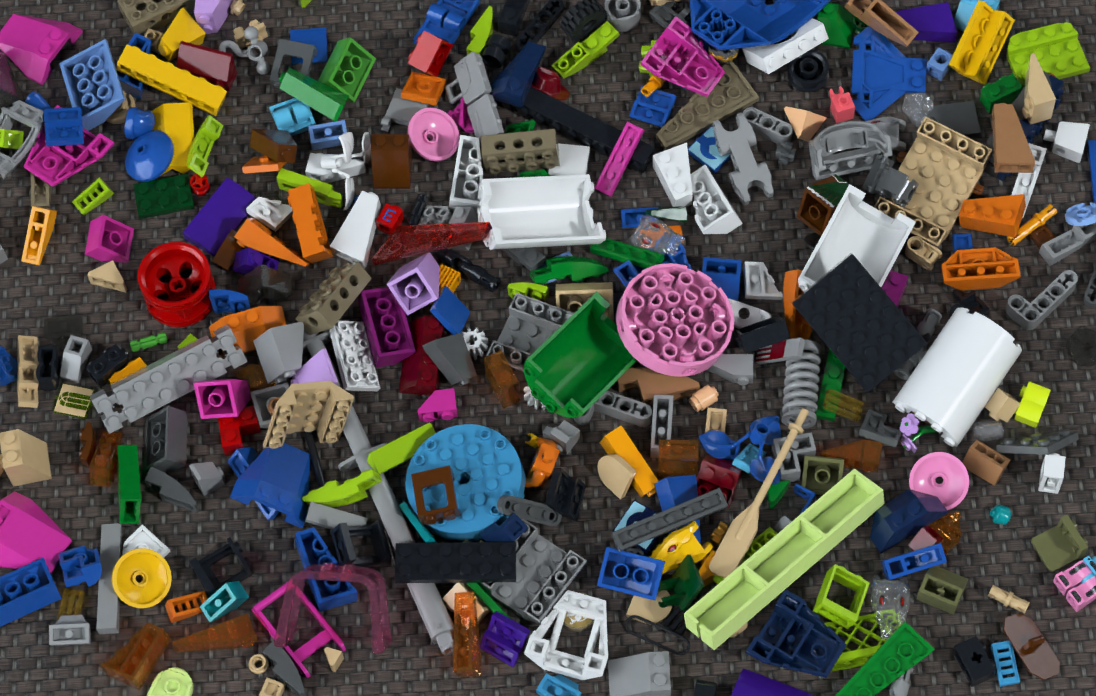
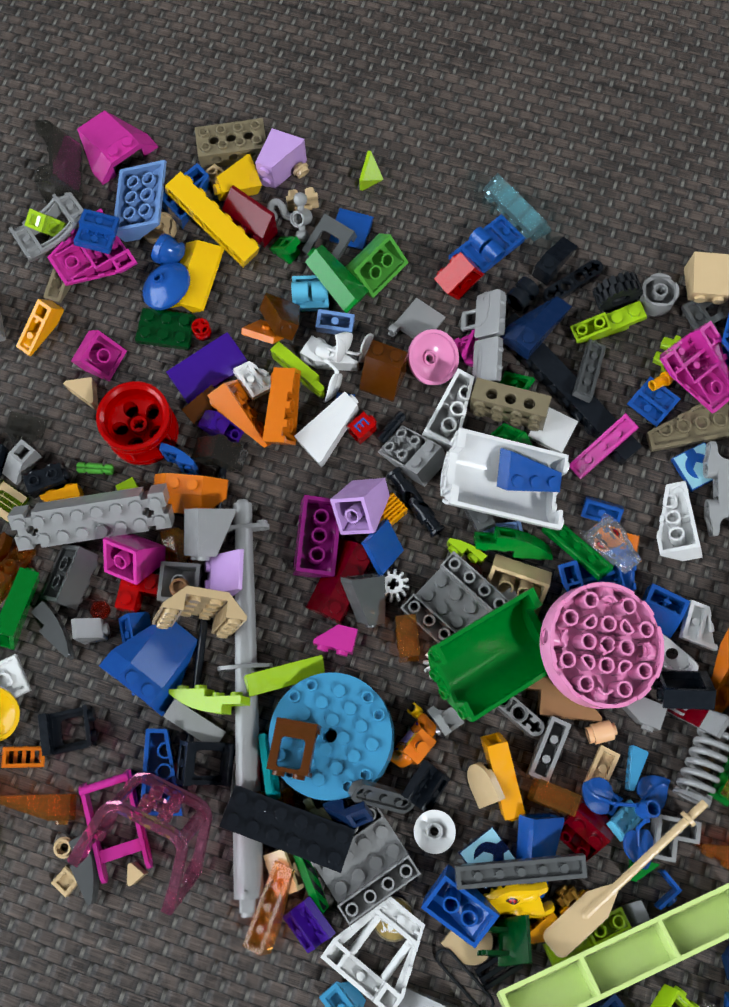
camera: 20 degrees right, 10 degrees up
blue cone [25,91,53,111] -> none
lime slope [72,177,115,215] -> none
lime slope [187,115,224,177] -> none
teal slope [200,581,249,623] -> none
dark tan brick [295,262,372,335] -> none
white tile [329,320,380,392] -> none
clear red wing [371,222,492,265] -> none
orange plate [401,72,447,106] -> none
lime slope [466,6,493,56] -> none
dark red piece [531,67,569,100] -> none
slope [645,206,687,222] -> none
white wedge [653,142,693,207] -> none
olive slope [801,455,844,495] -> none
none -> clear red plate [90,601,111,619]
none -> green slope [269,236,301,264]
none -> white dish [414,810,456,854]
none -> blue wedge [496,448,562,492]
none -> dark grey tile [572,339,606,403]
none -> dark azure slope [625,745,649,791]

